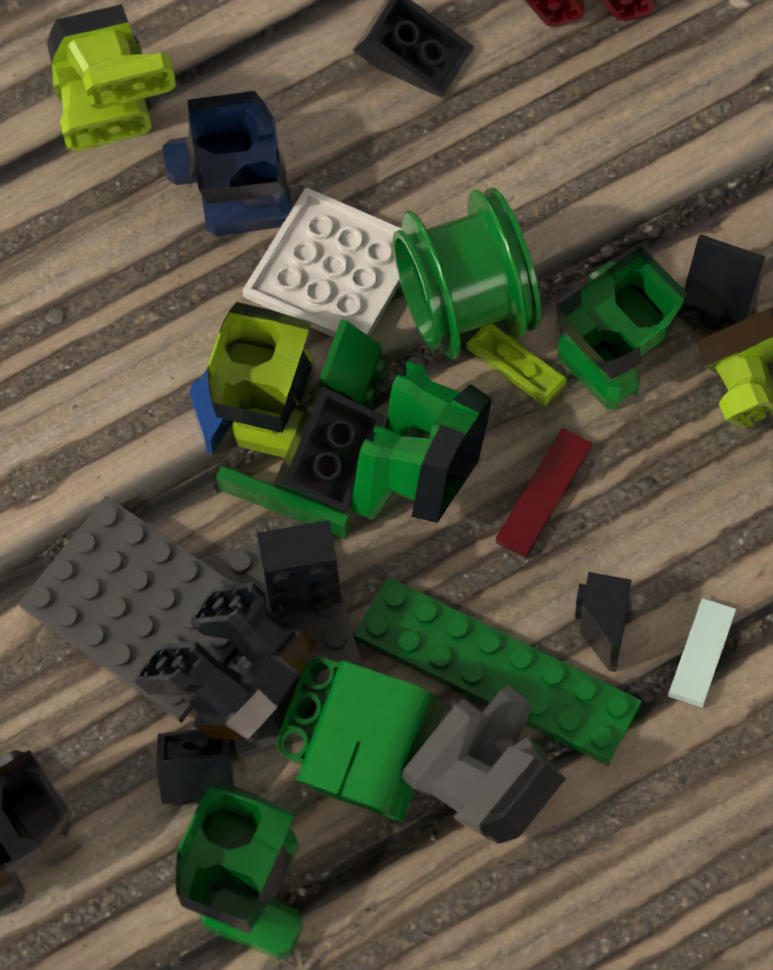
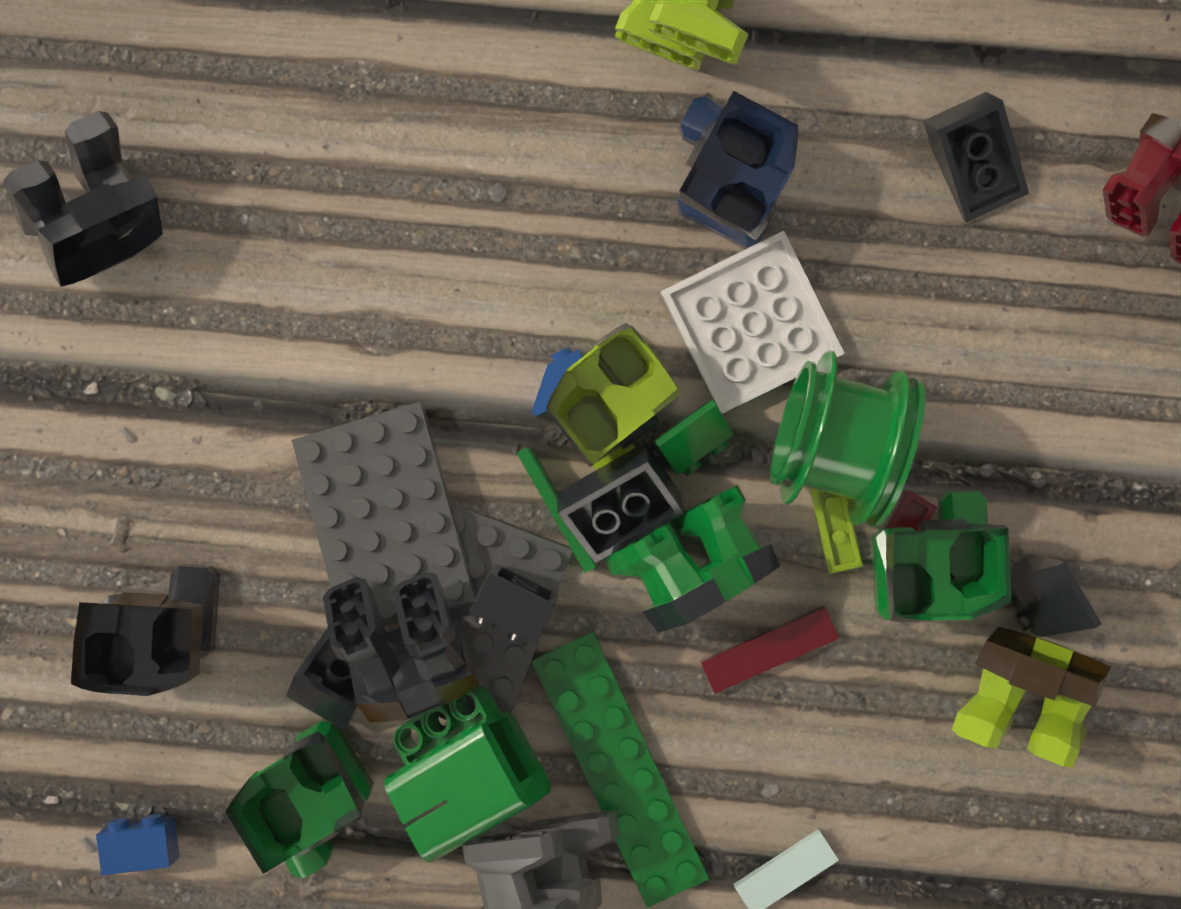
camera: 30 degrees right, 25 degrees up
black slope [575,572,632,672] -> none

